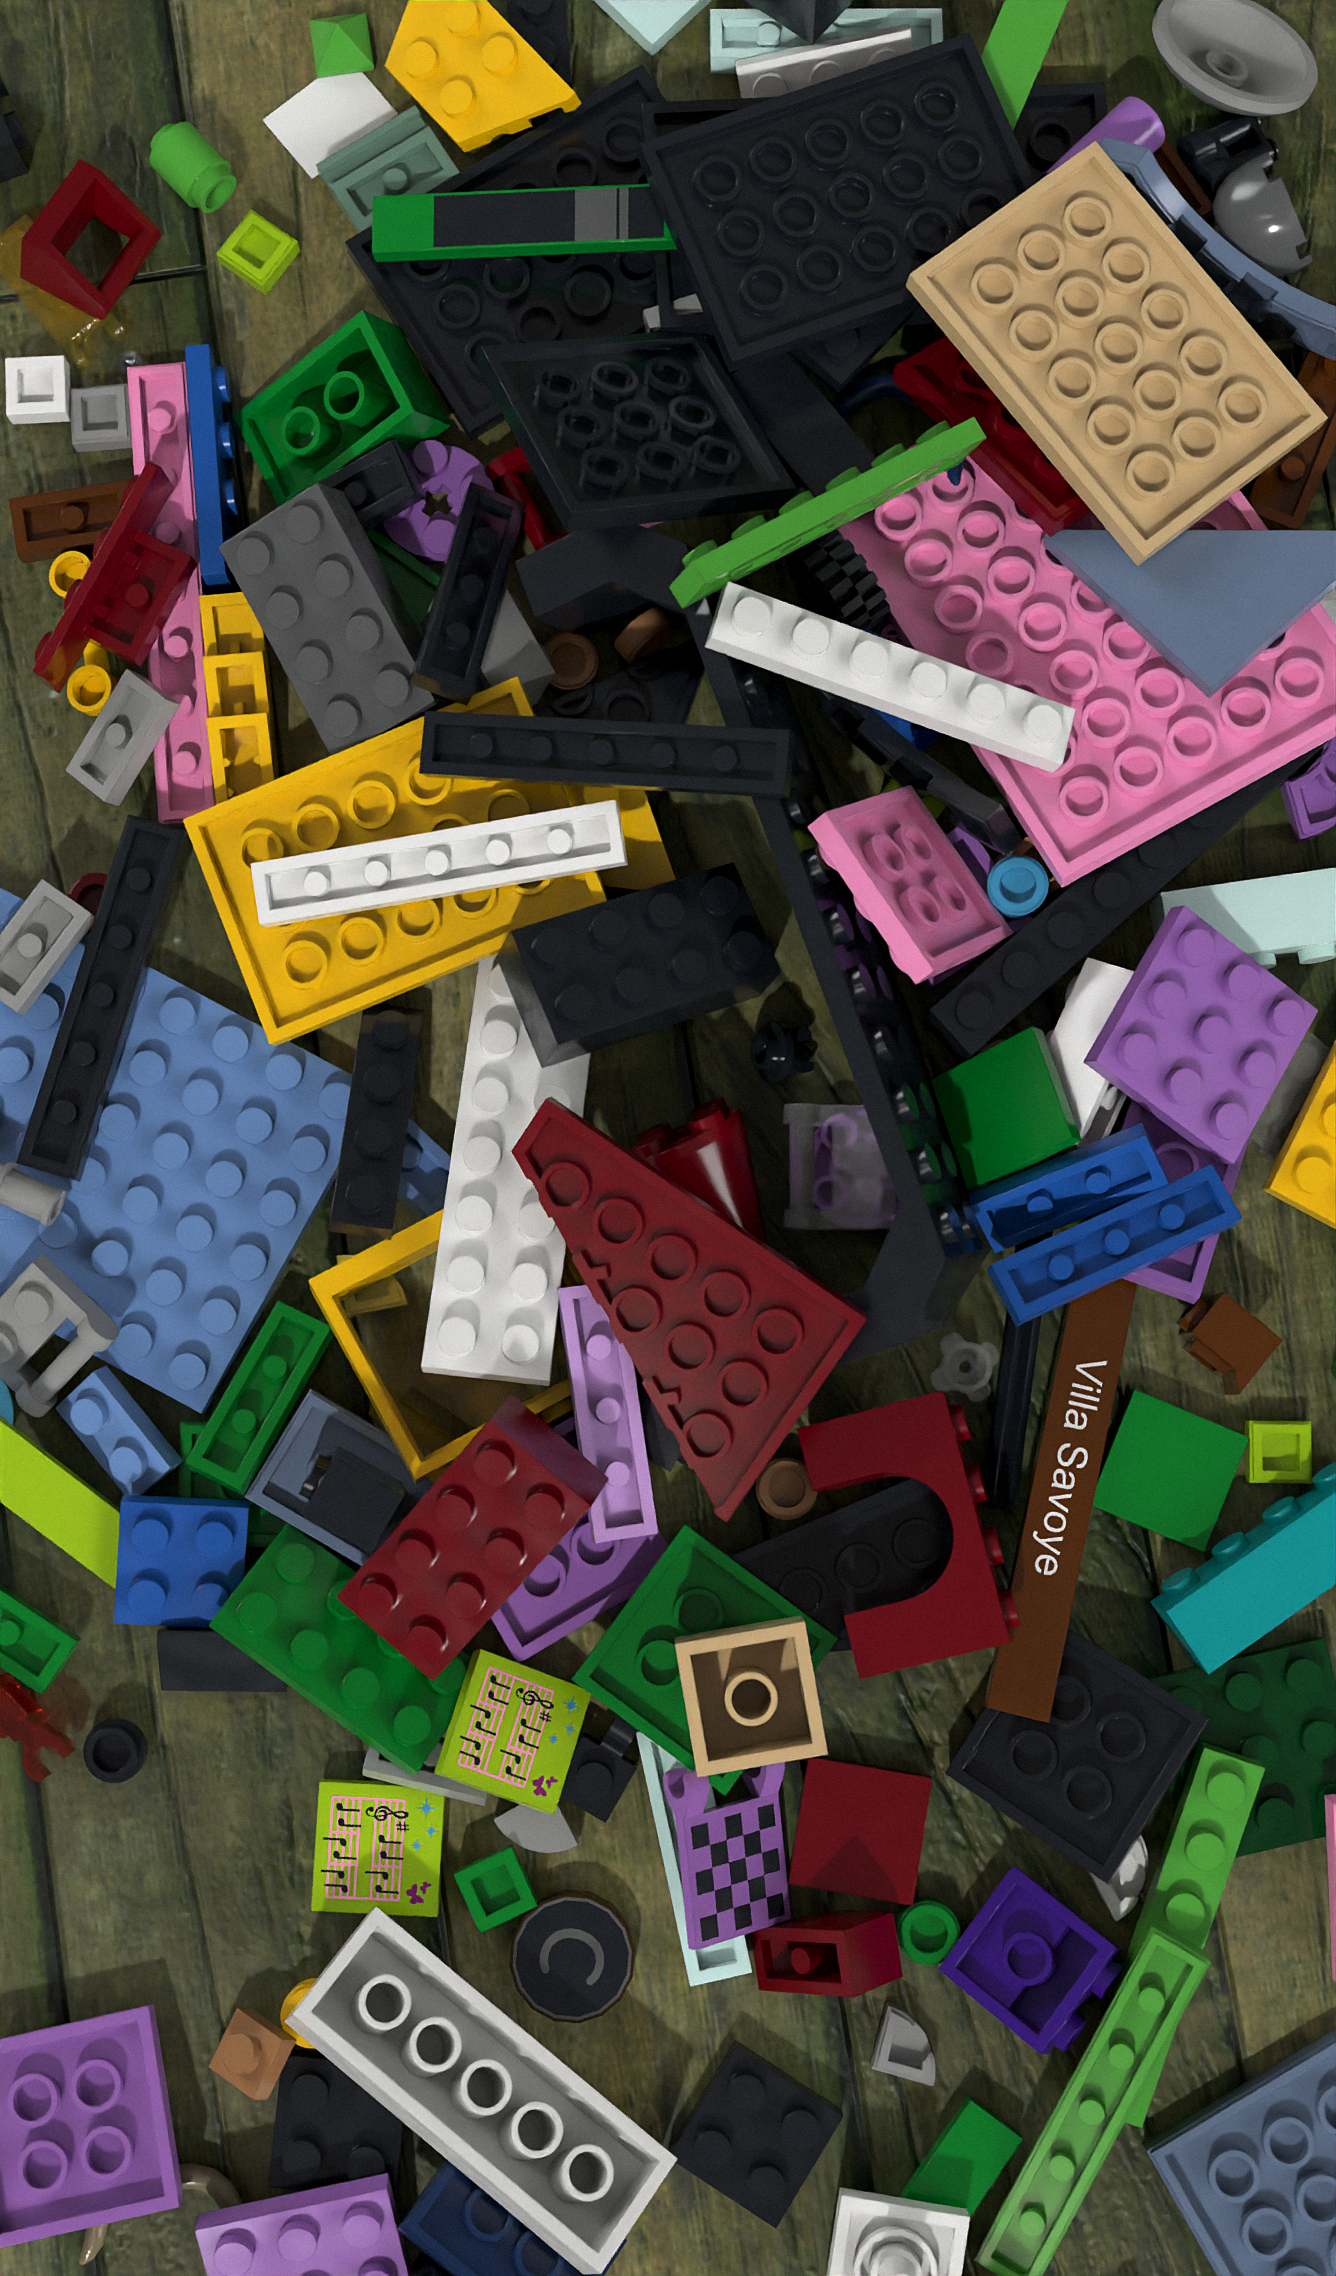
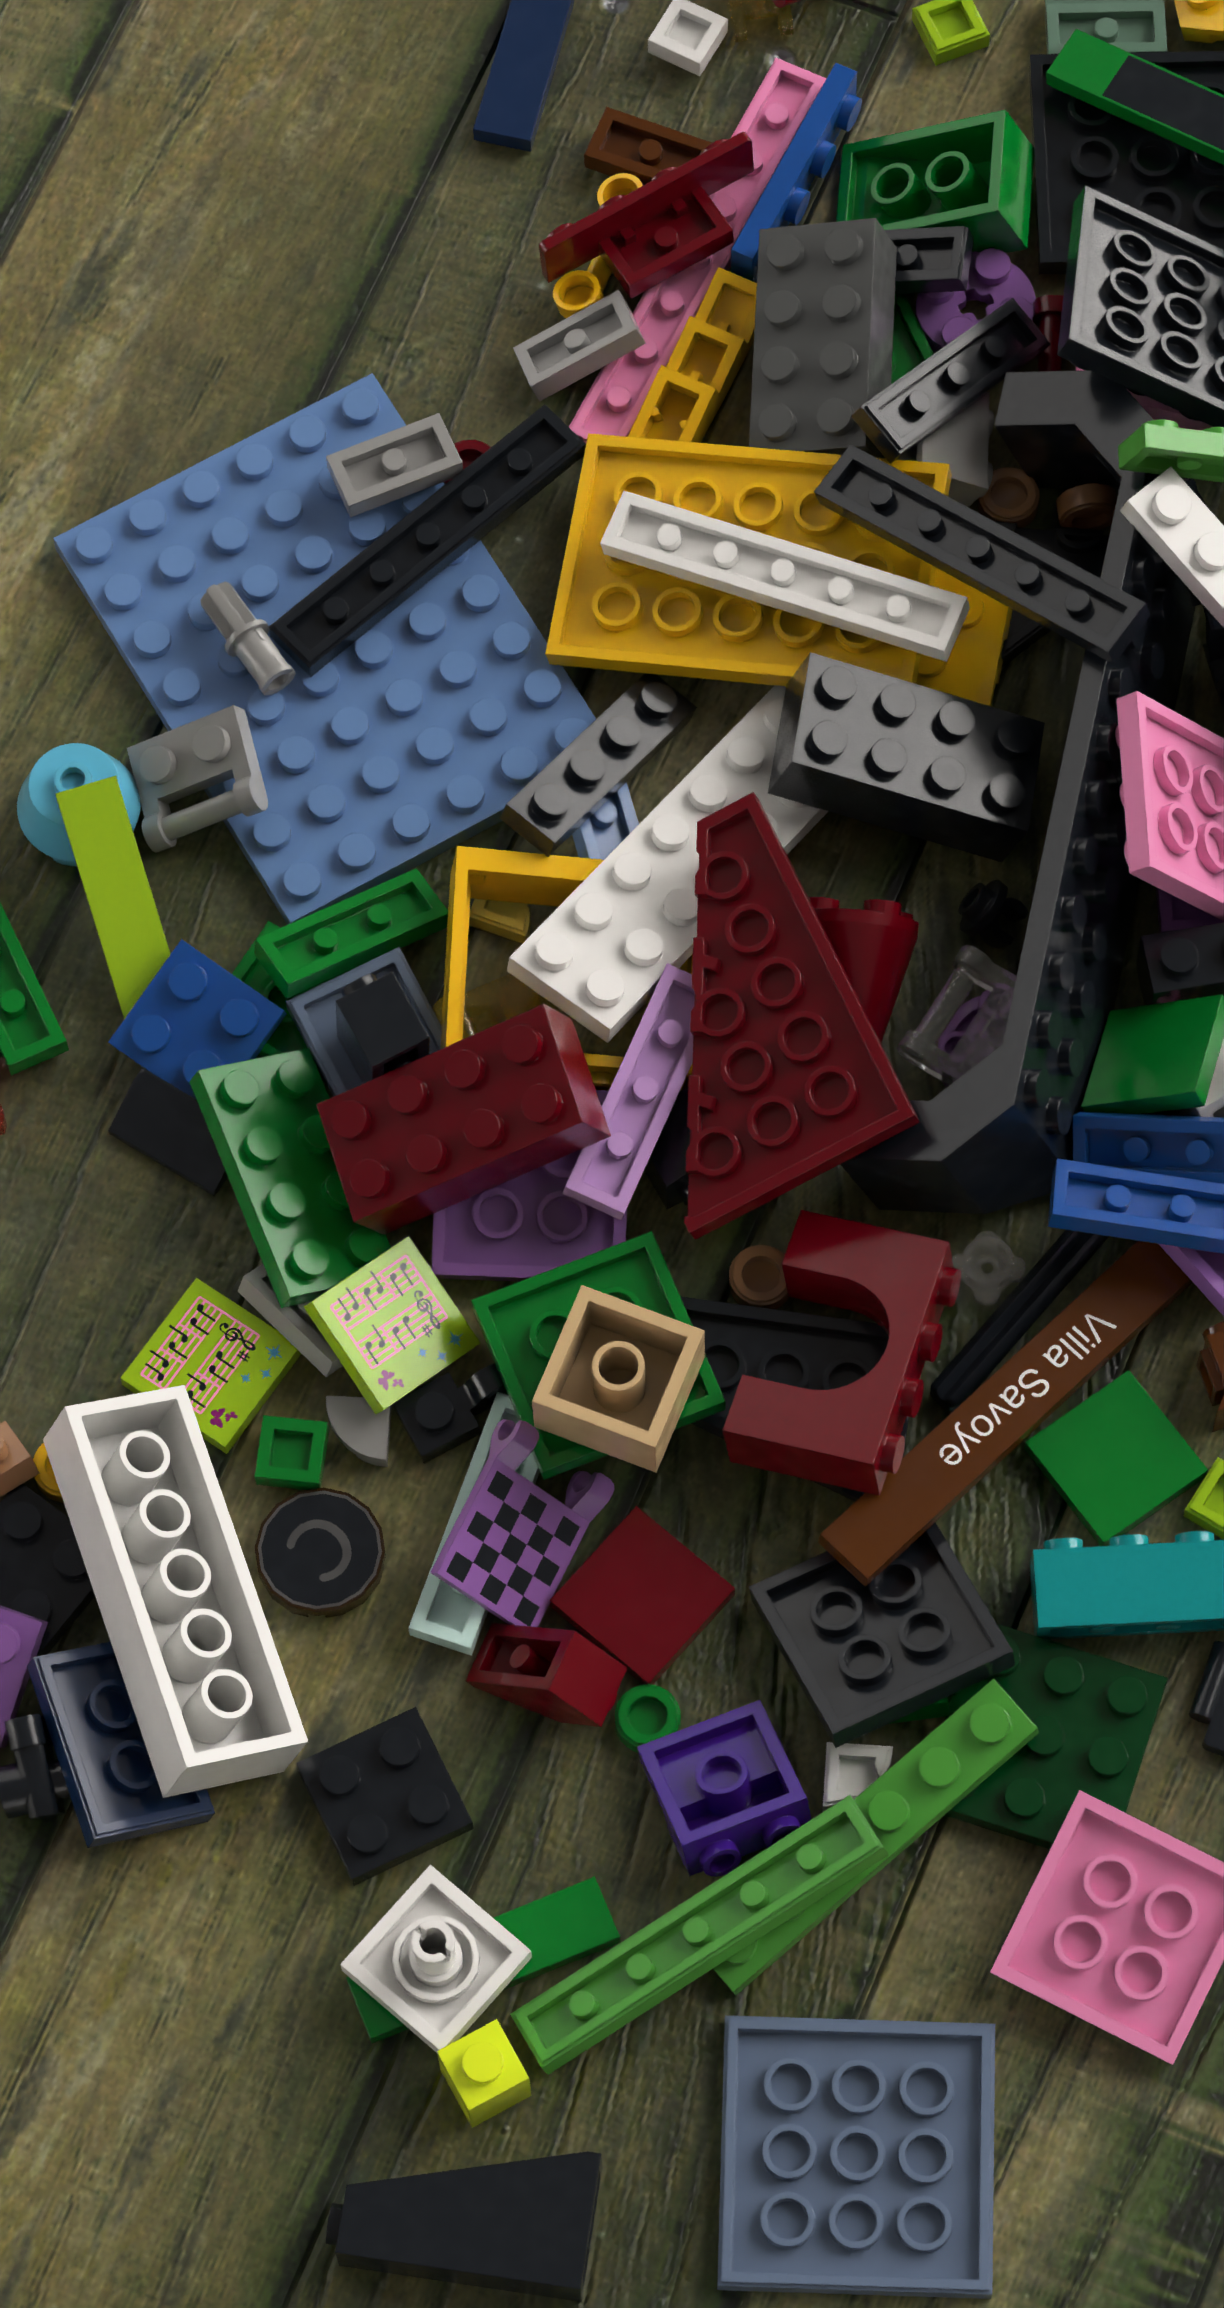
camera: 35 degrees right, 15 degrees down
medium blue plate [55,1365,183,1496] -> none
light grey tile [69,383,132,452] -> none
black plate [83,1718,148,1783] -> none
light grey tile [870,2001,936,2086] -> none

